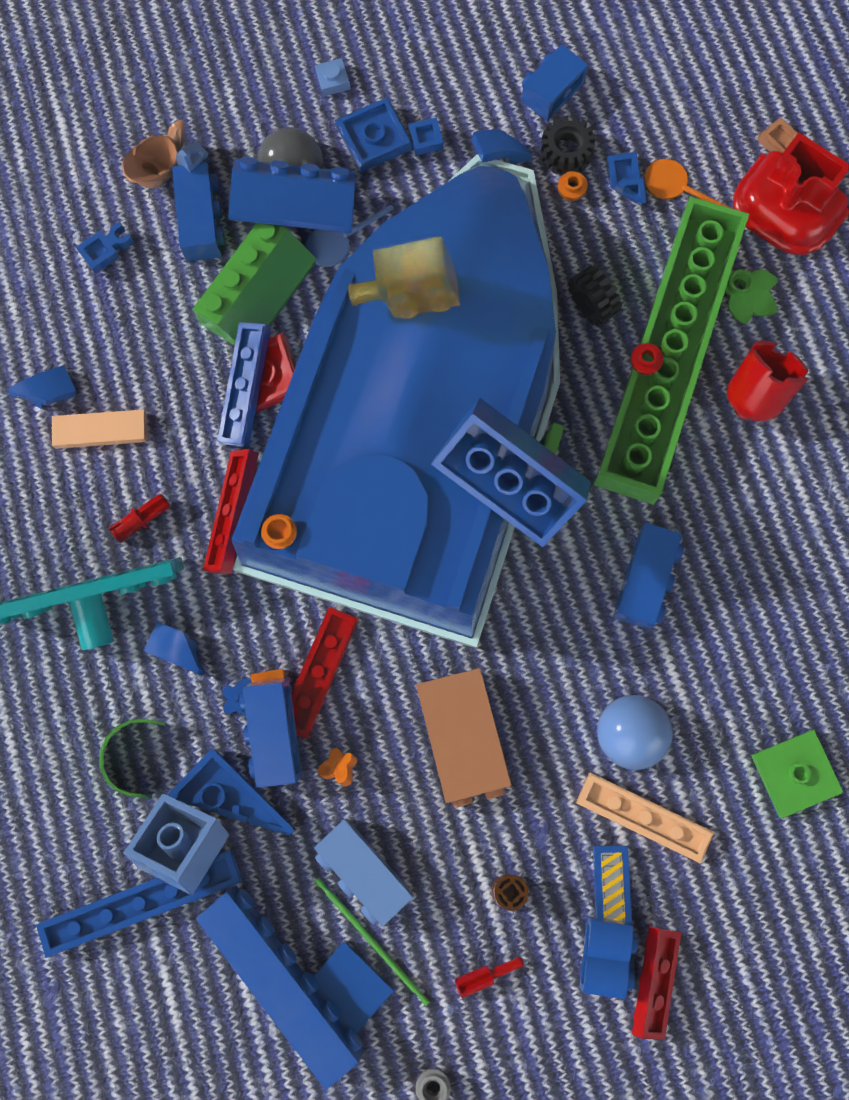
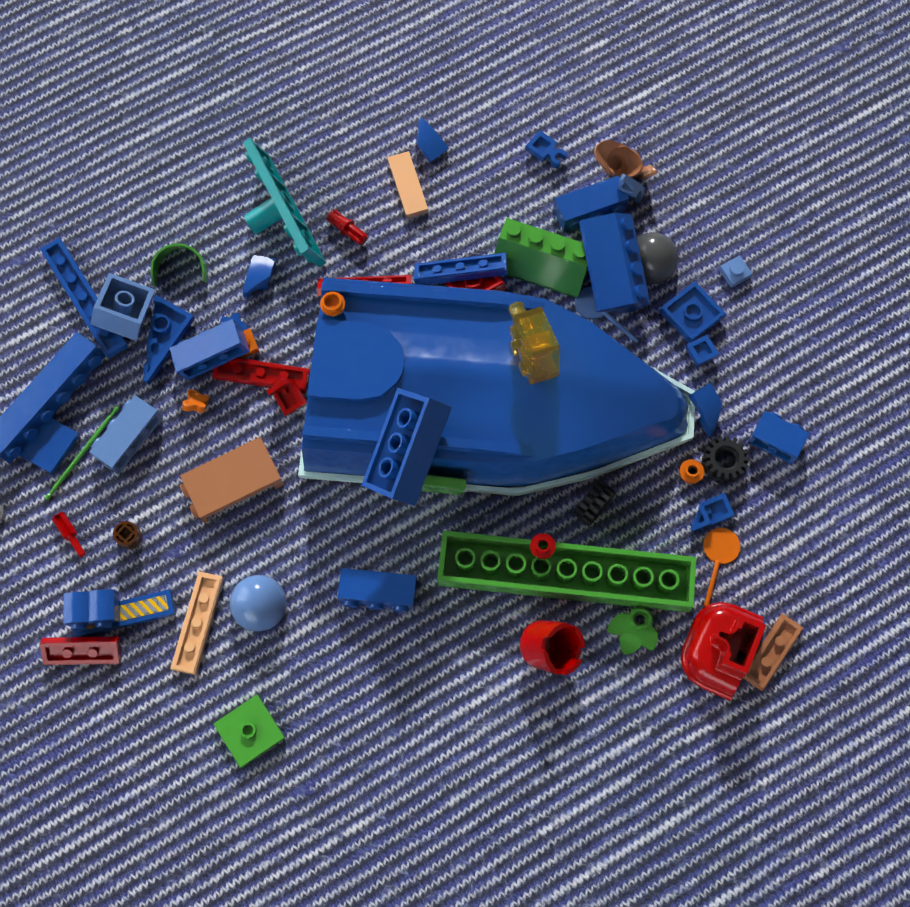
camera: 75 degrees right, 5 degrees down
none -> red bracket [266,377,307,416]

